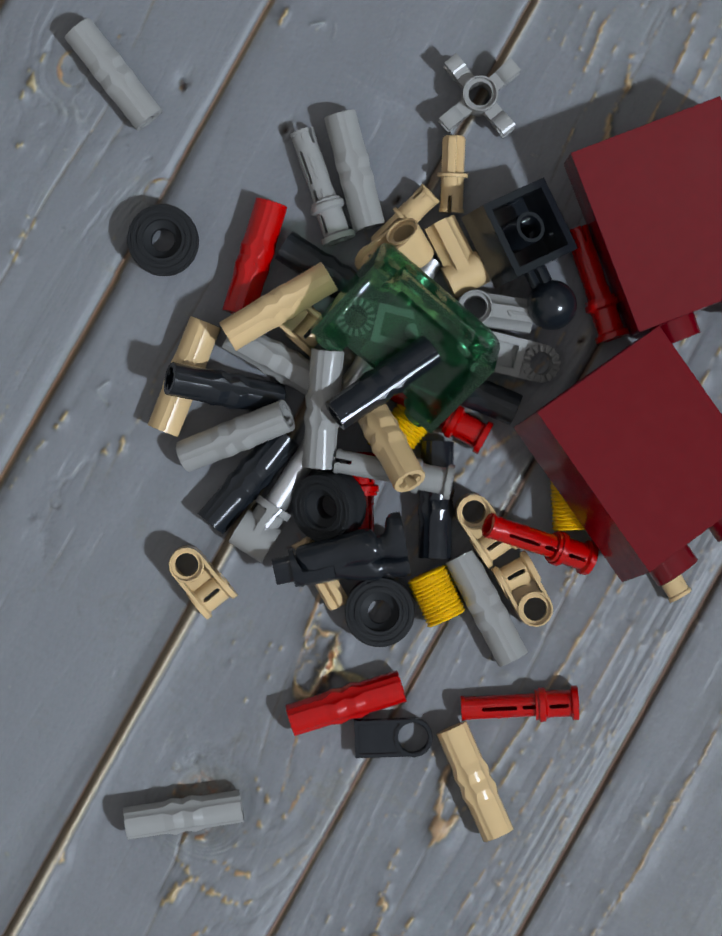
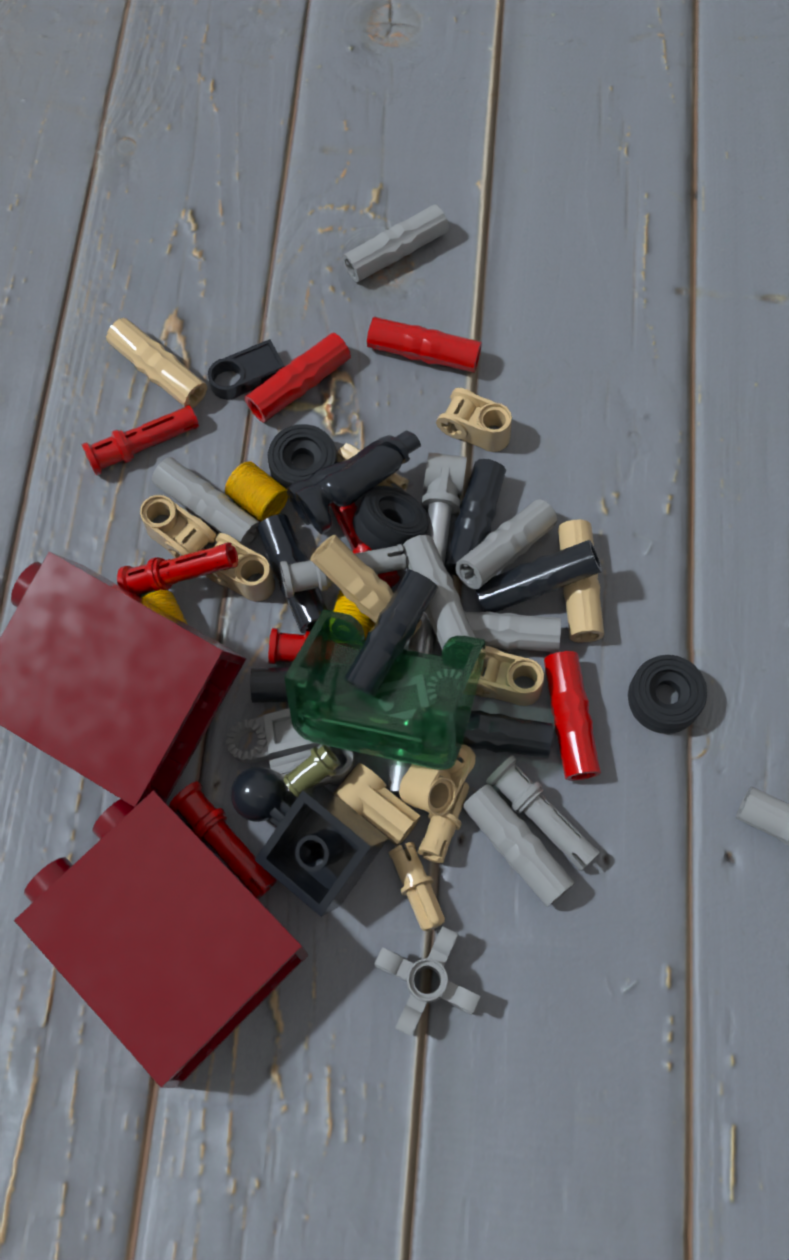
camera: 160 degrees right, 20 degrees down
tan axle [219,262,338,351] -> none
none -> olive pin [283,745,340,797]
none -> red axle [367,317,482,373]

